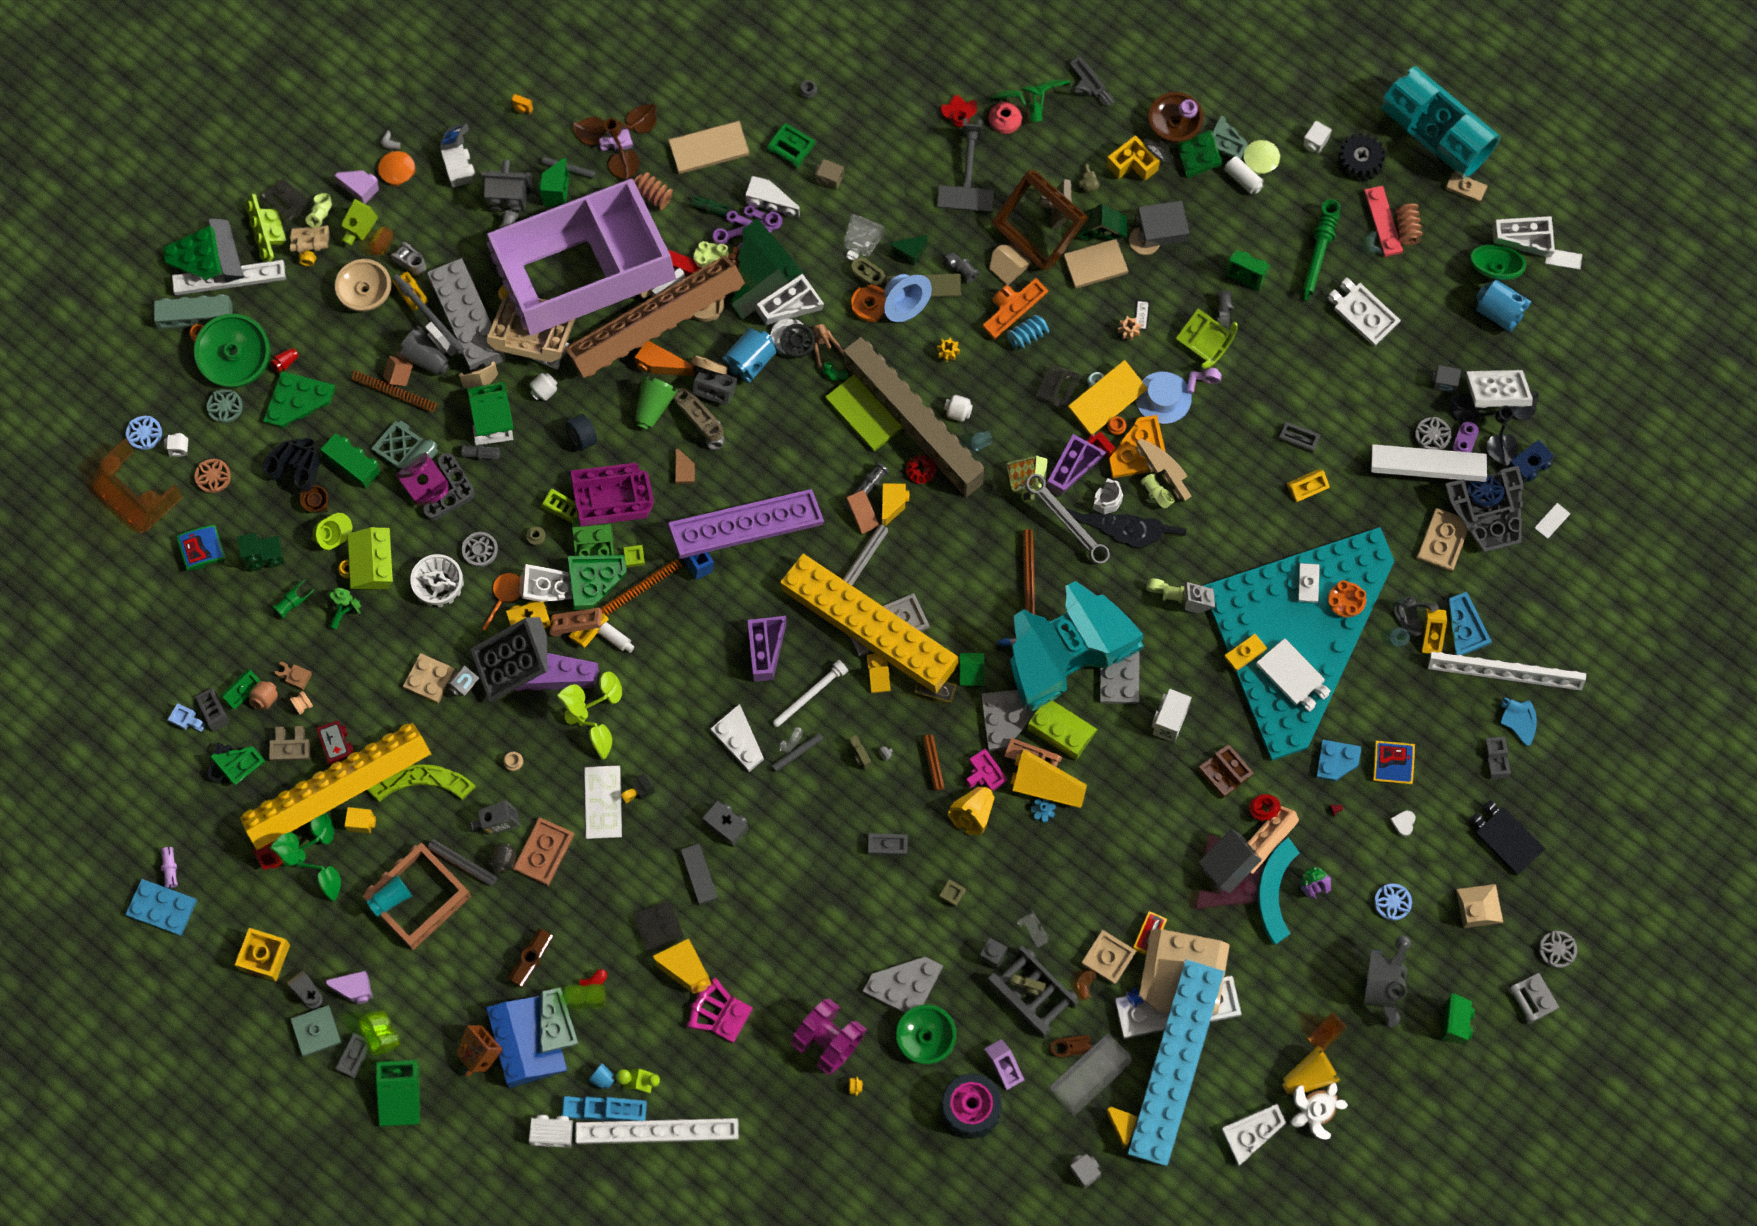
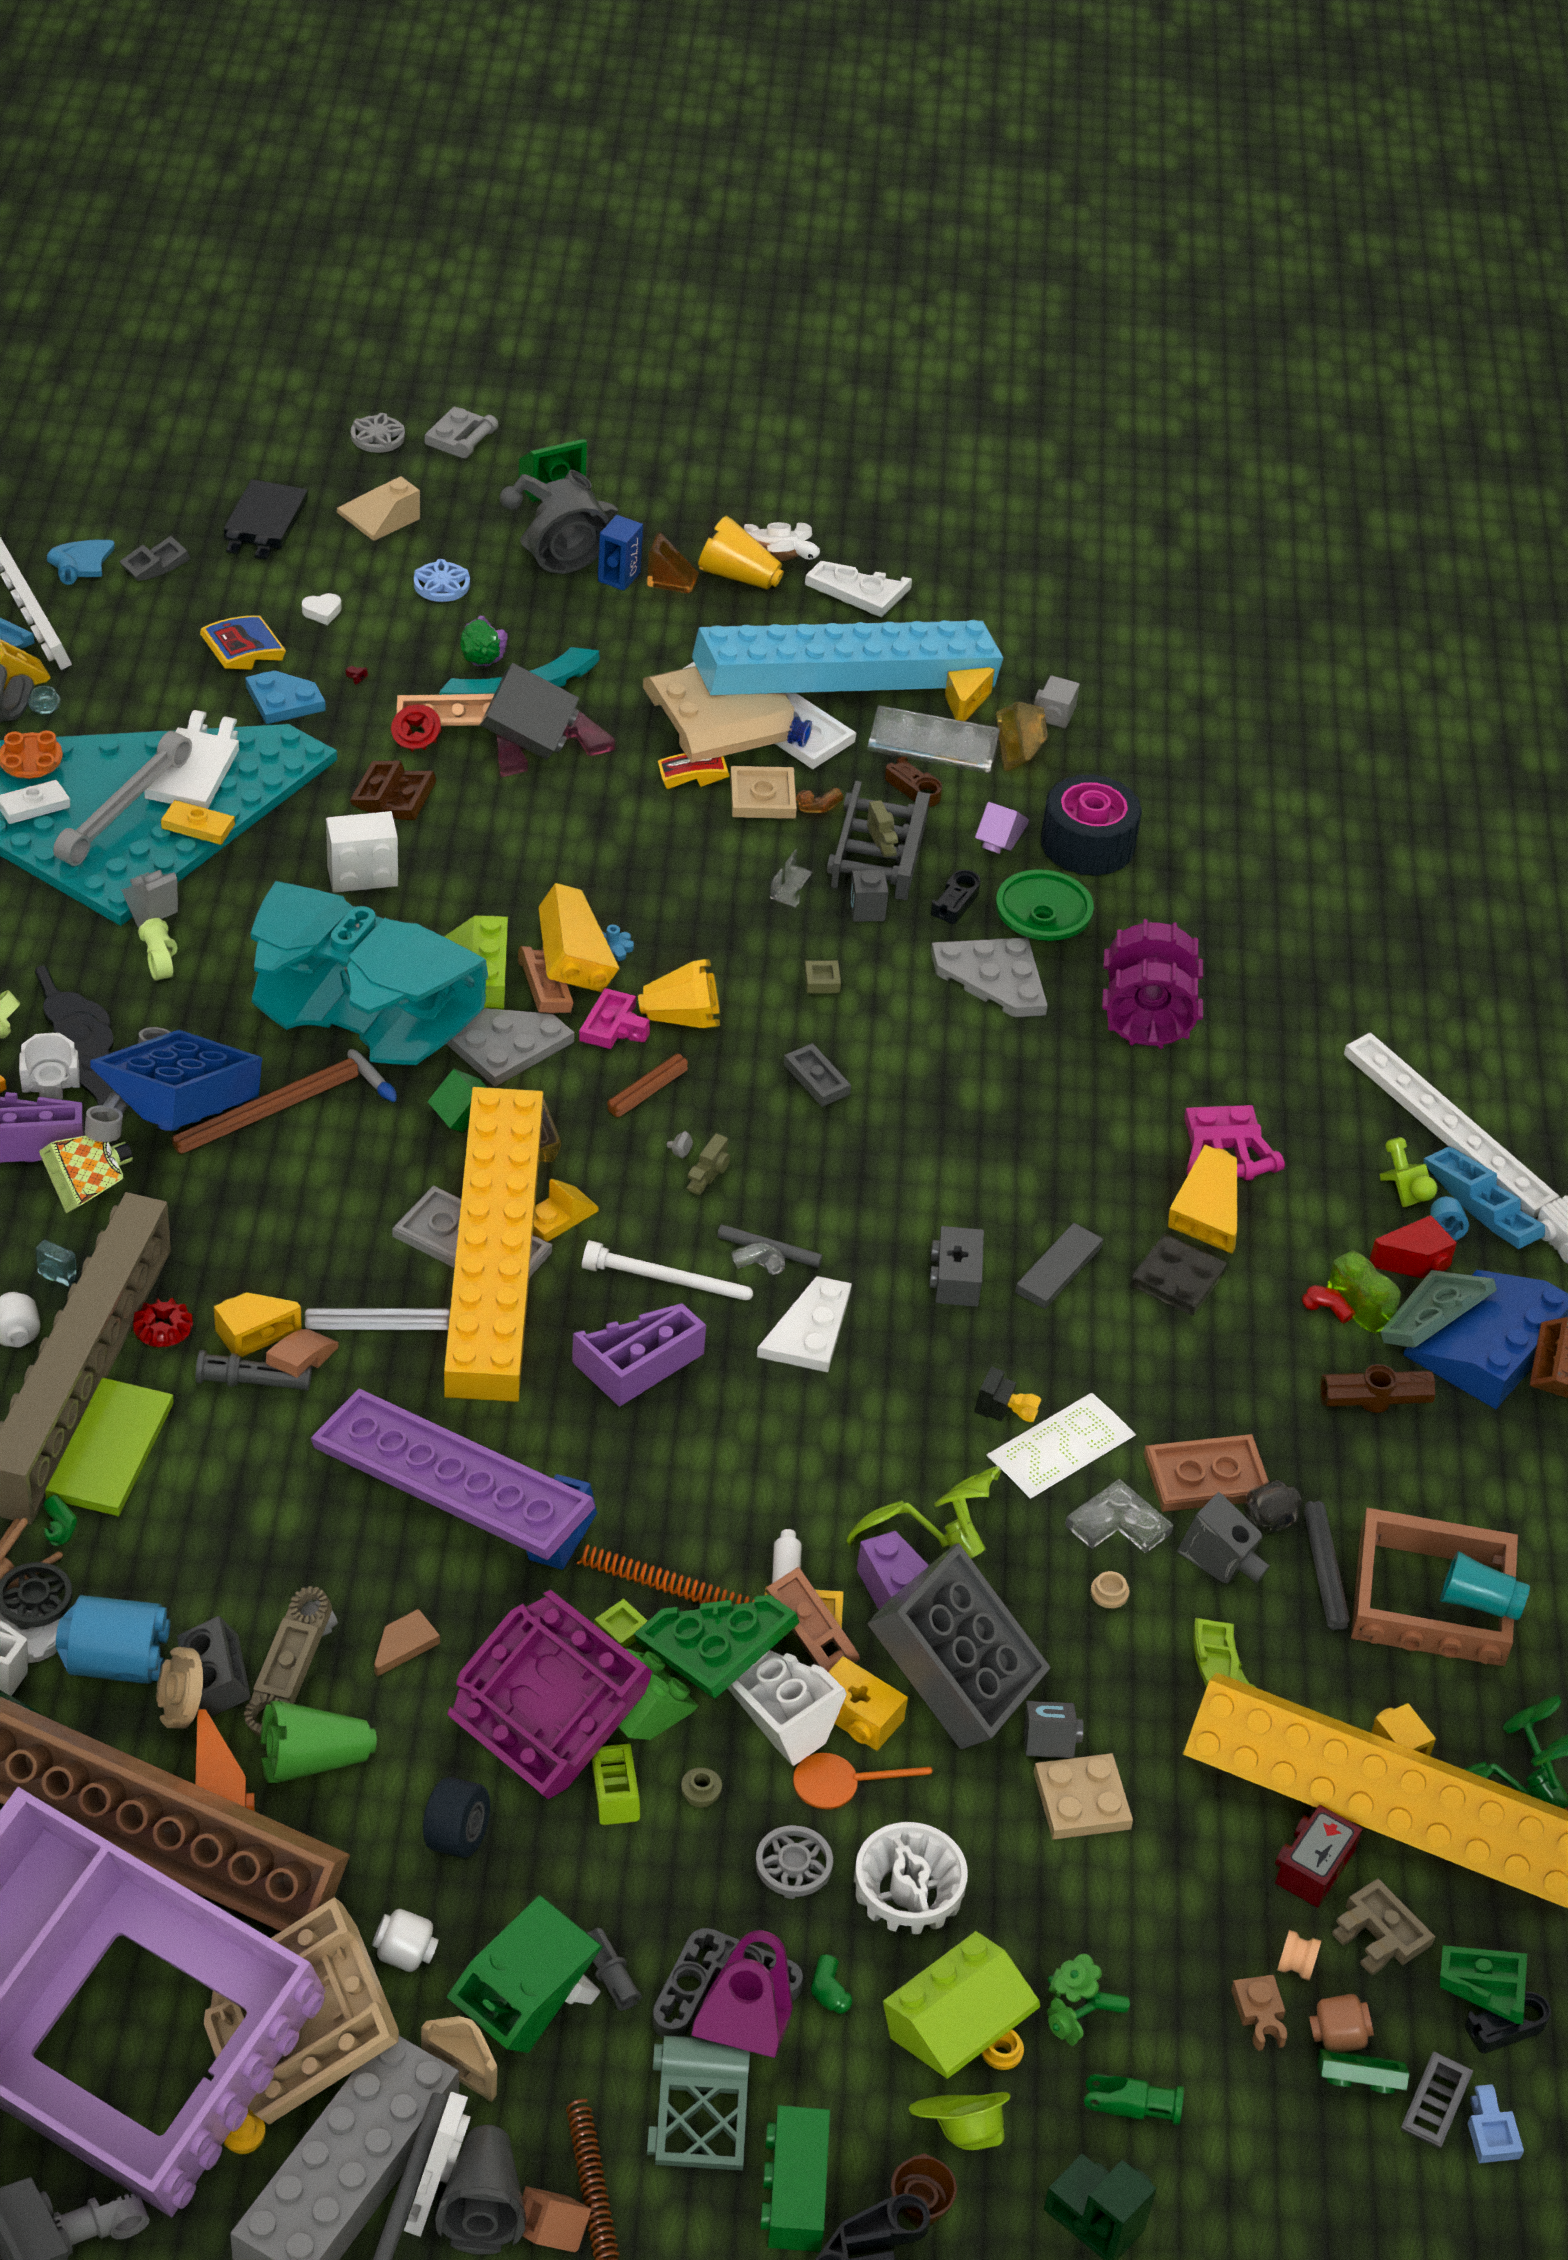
camera: 130 degrees left, 25 degrees down
none -> light grey piece [53,731,192,866]
none -> blue slope [90,1030,262,1131]
none -> blue brick [598,515,643,591]
none -> green arm [811,1955,852,2014]
none -> black piece [931,870,981,924]
none -> clear yellow slope [996,702,1048,771]
none -> clear plate [1065,1479,1173,1553]
none -> red slope [1369,1215,1457,1279]

